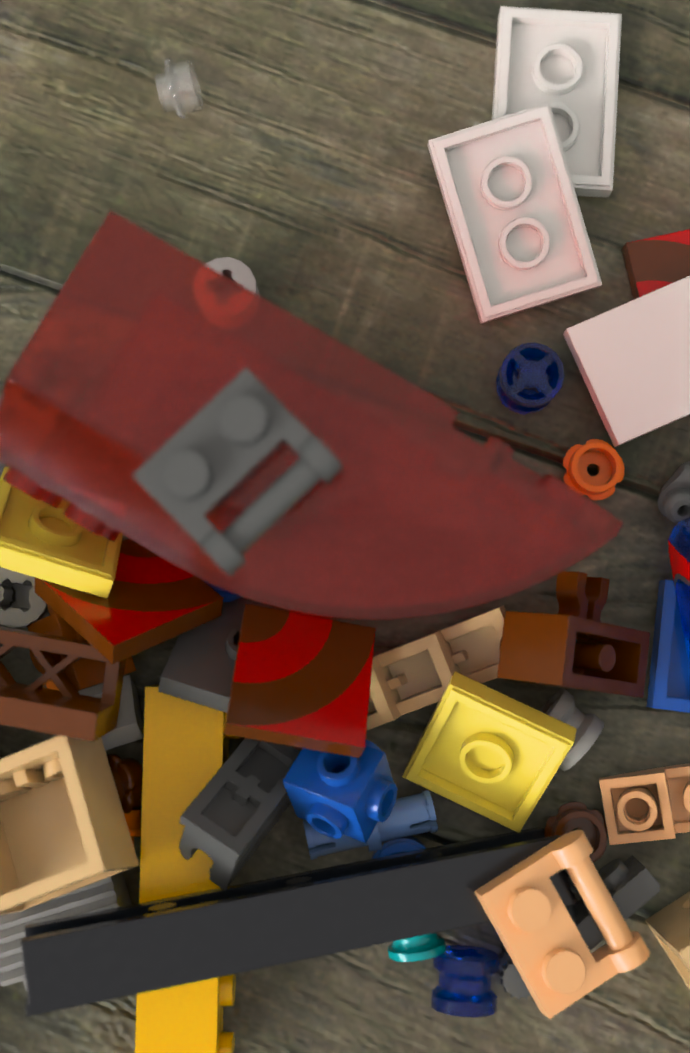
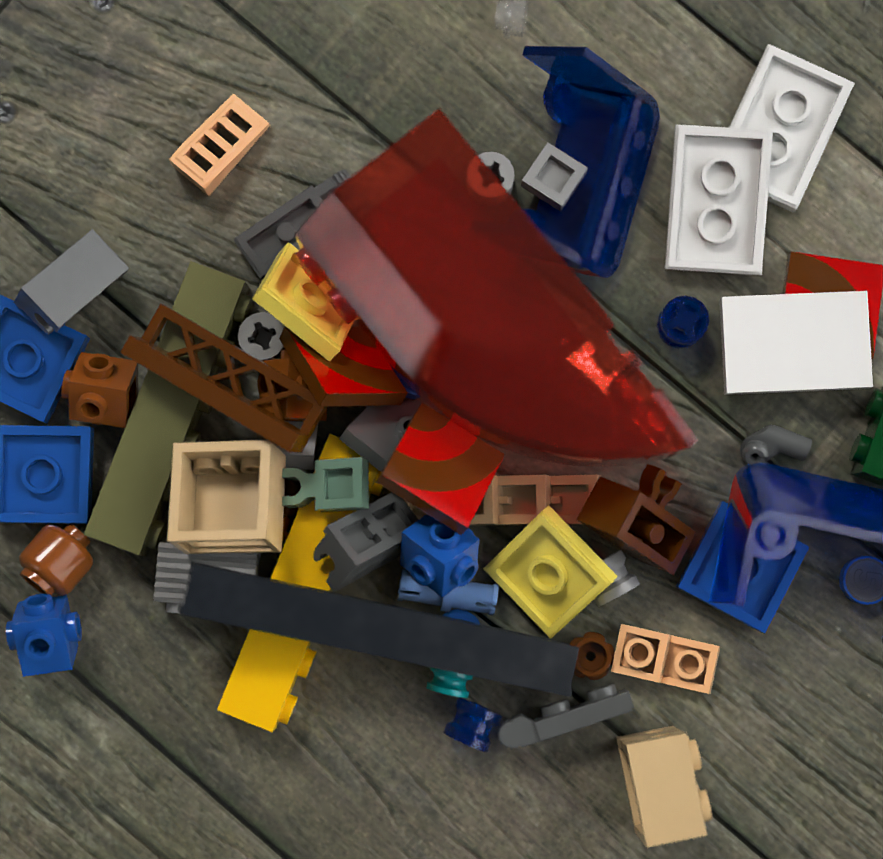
camera: 15 degrees right, 0 degrees up
dark grey plate [132,367,344,578] -> none
light nougat plate [474,830,650,1019] -> none
orange plate [563,439,625,501] -> none
none -> sand green plate [282,457,369,512]
none -> clear blue windscreen [471,46,660,278]
none -> light grey plate [521,143,588,212]

